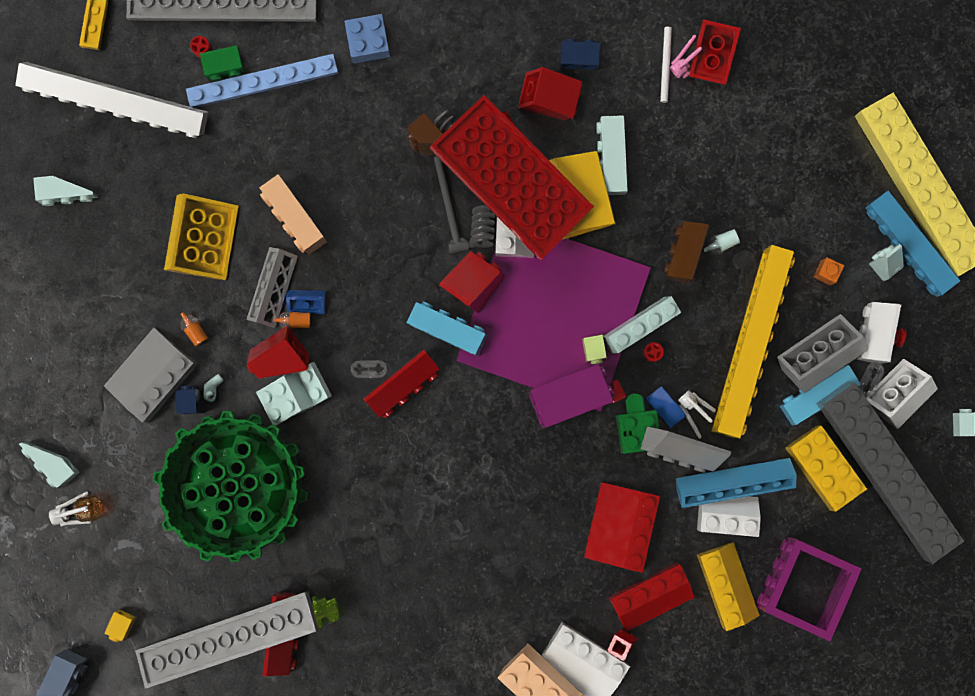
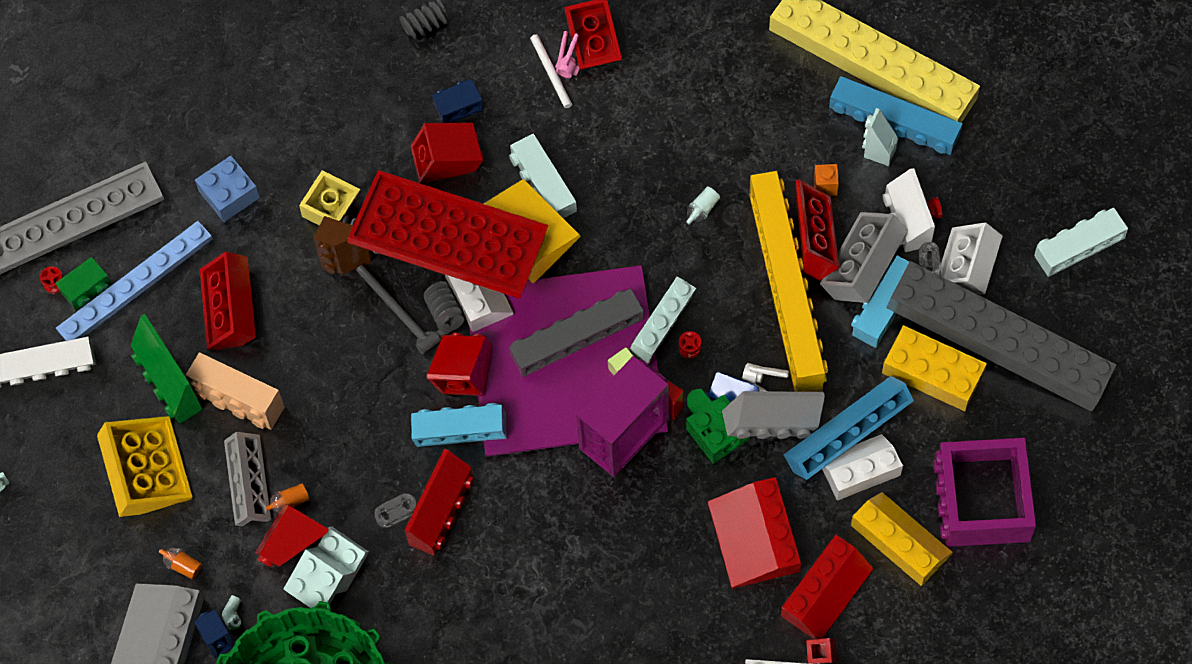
camera: 20 degrees left, 20 degrees down
blue slope [286,290,326,314] -> none
reddish brown slope [664,221,709,285] -> none
none -> green slope [131,314,203,424]
none -> red slope [200,251,256,350]
none -> light yellow slope [299,170,360,226]
none -> dark grey brick [509,289,644,378]
none -> red slope [796,180,839,280]

